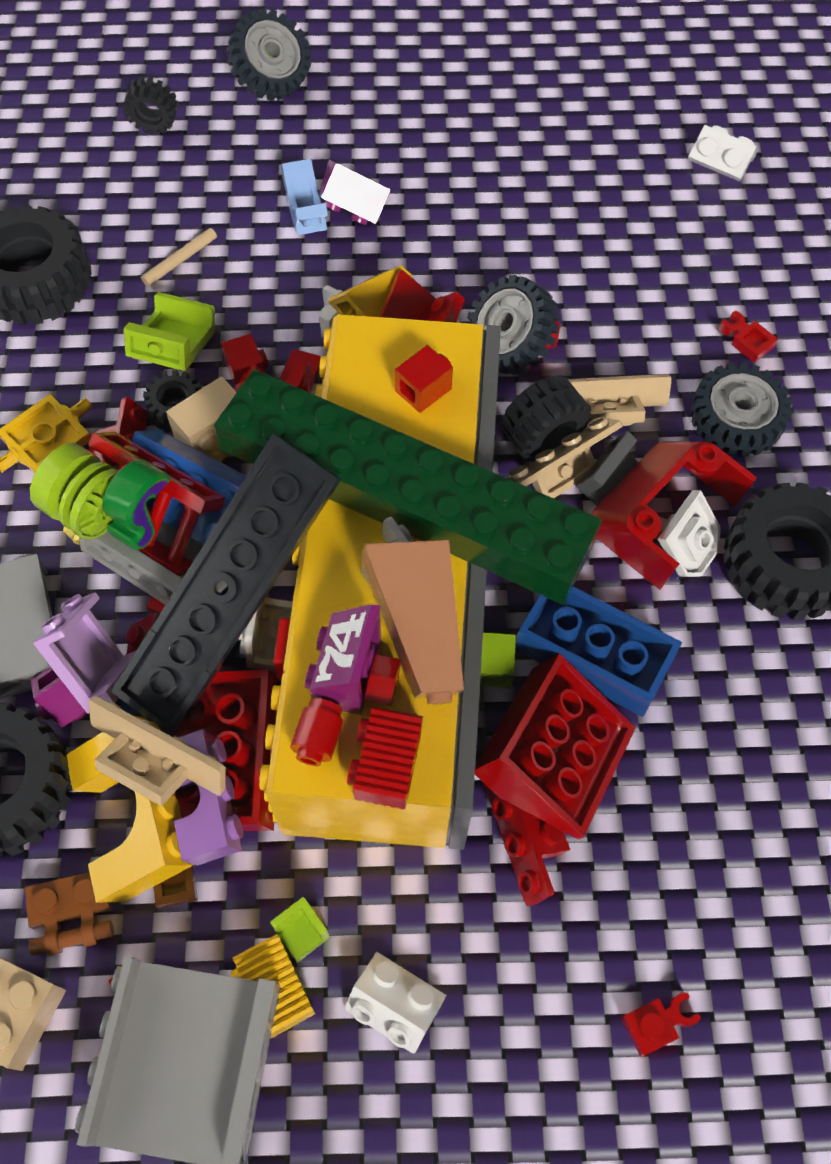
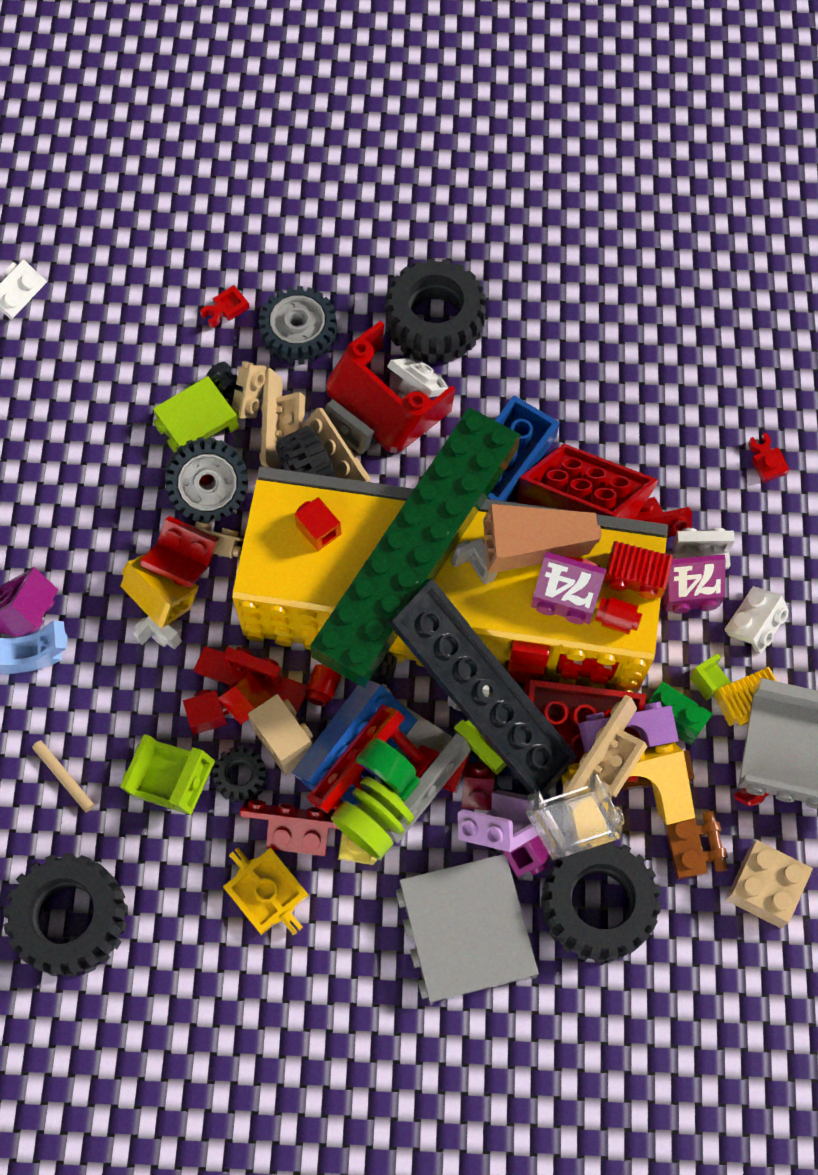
camera: 85 degrees left, 5 degrees up
none -> lime panel [153,376,240,453]
none -> black wheel [206,362,242,399]
none -> tan hinge [231,361,266,418]
none -> clear panel [526,774,624,860]
none -> green brick [648,681,713,746]
none -> magenta slope [662,554,726,614]
none -> white bracket [672,528,735,569]

